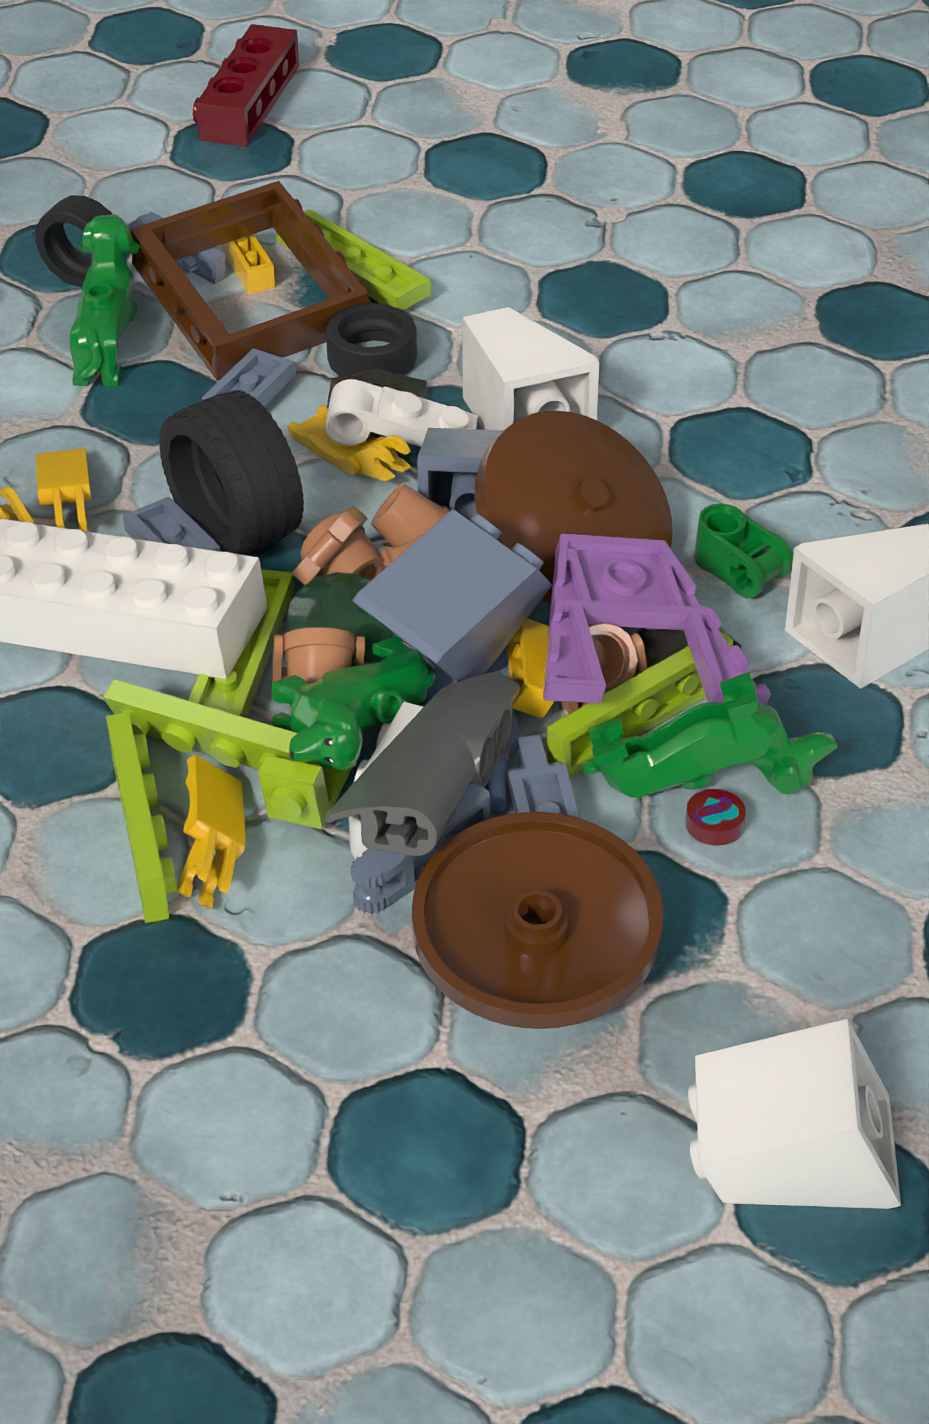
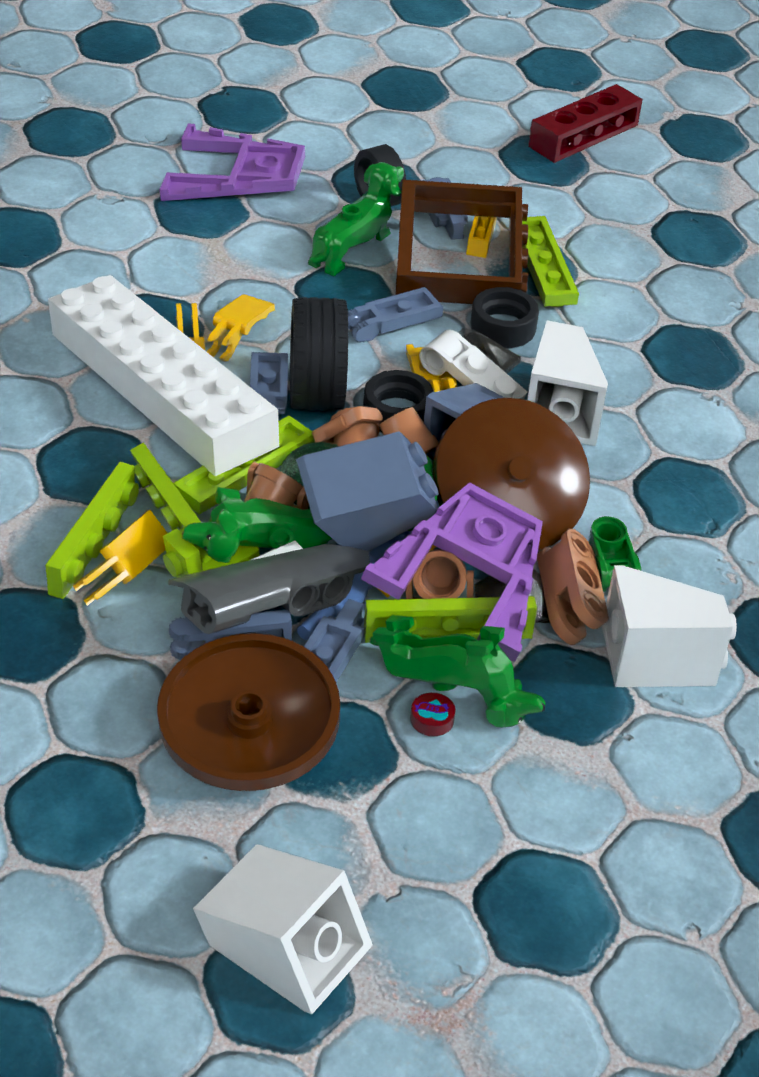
camera: 30 degrees right, 0 degrees up
none -> black tyre [363,370,434,433]
none -> nougat piece [537,529,609,645]

